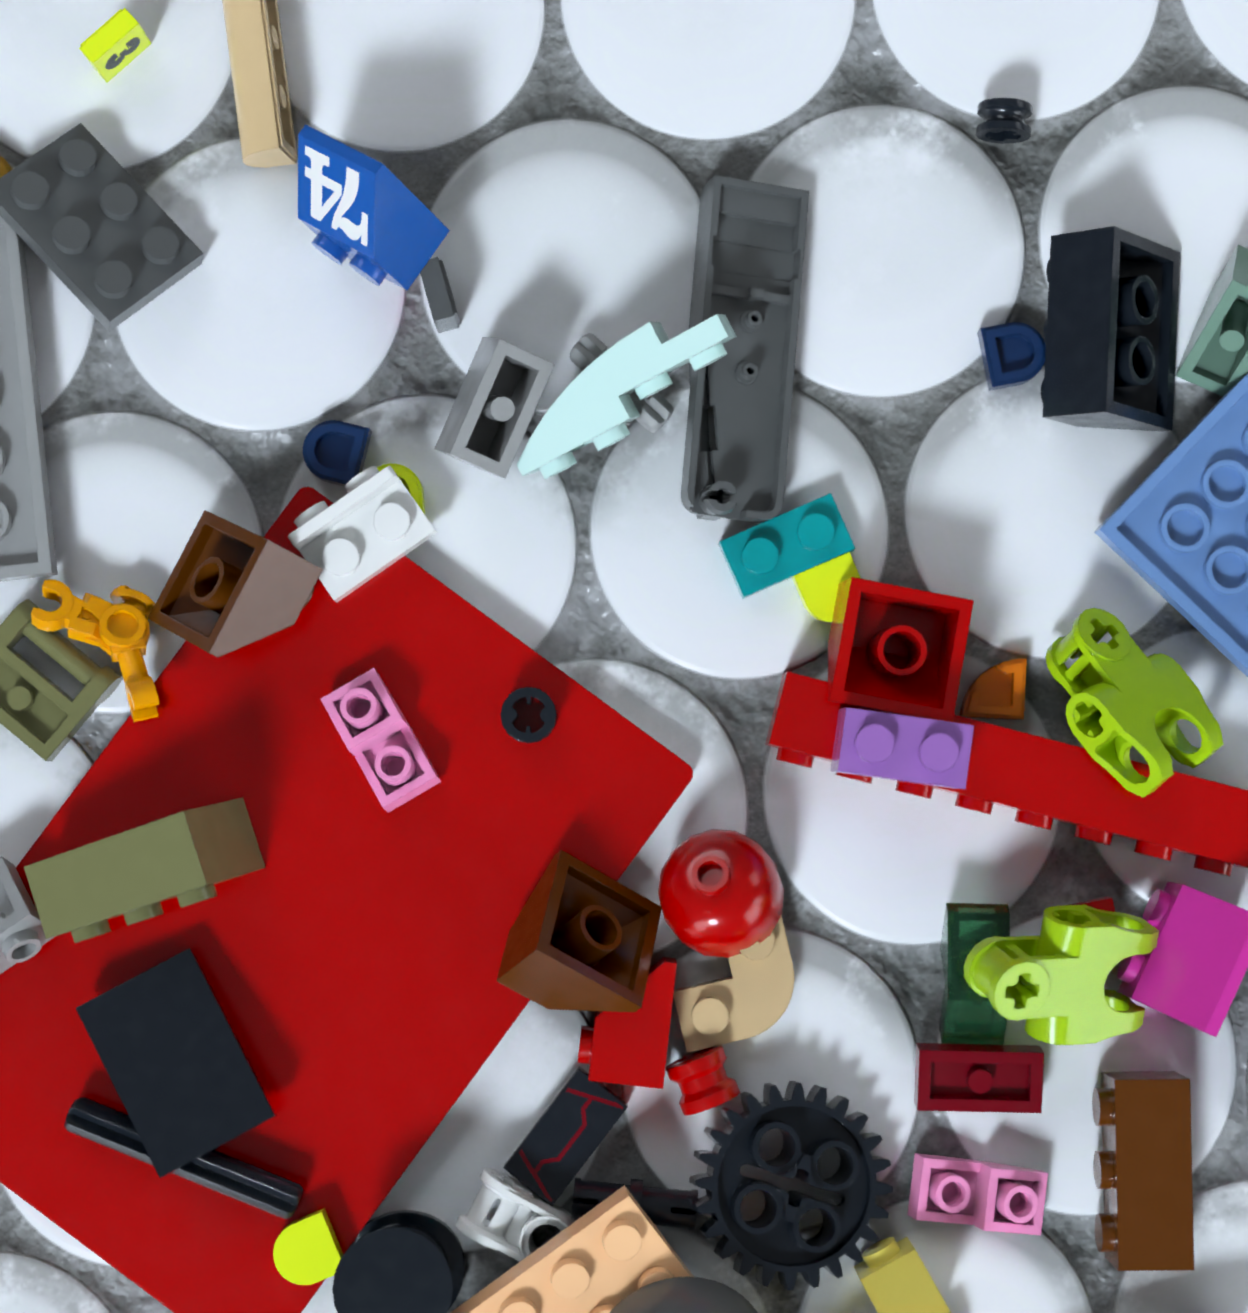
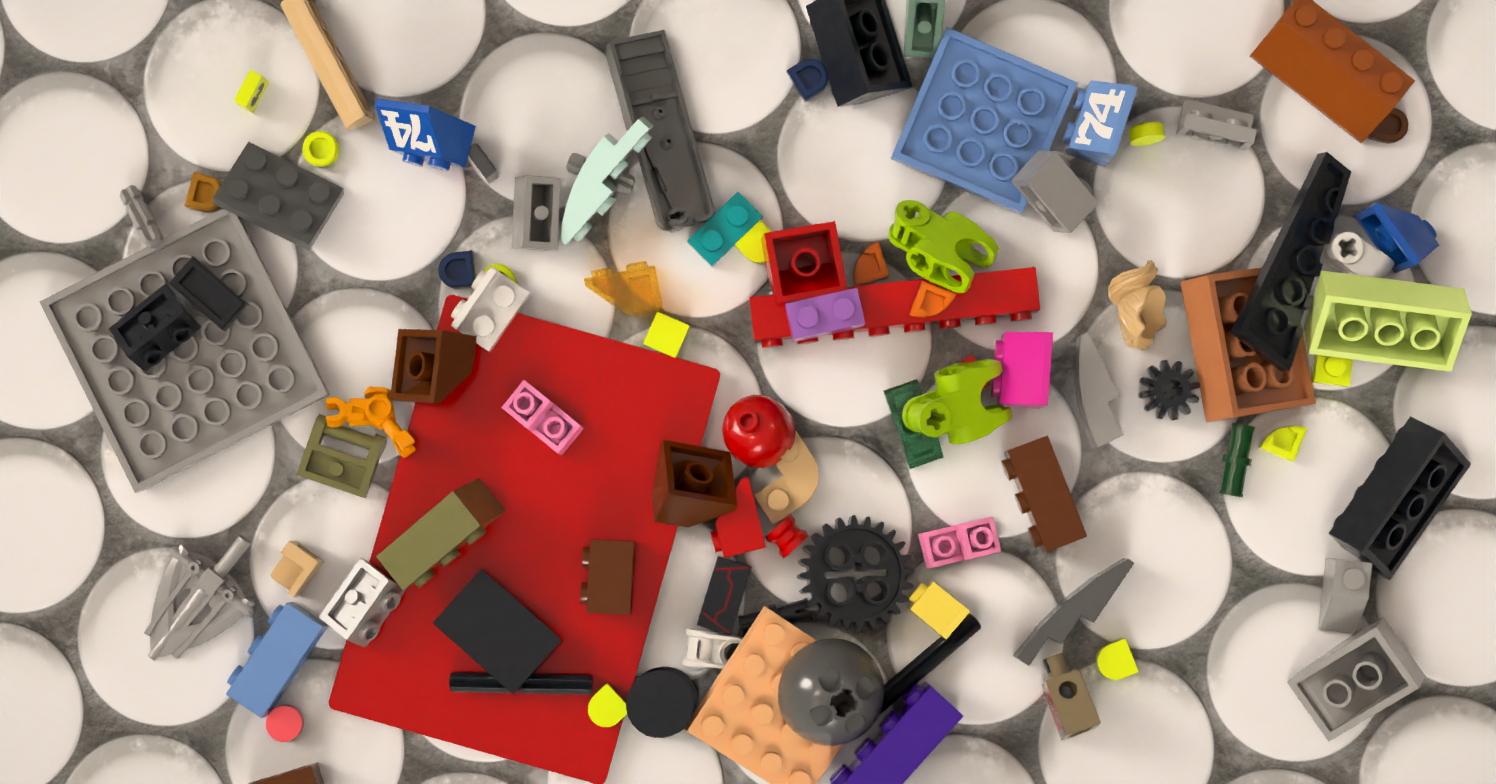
camera: 20 degrees left, 0 degrees up
black bush [500,687,557,743] -> none
dark red plate [914,1043,1044,1113] -> none
none -> neon yellow tile [302,131,340,168]
none -> reddish brown brick [580,539,636,615]
none -> clear yellow slope [584,261,664,317]
none -> neon yellow tile [643,311,690,358]
none -> orange tile [909,281,956,318]

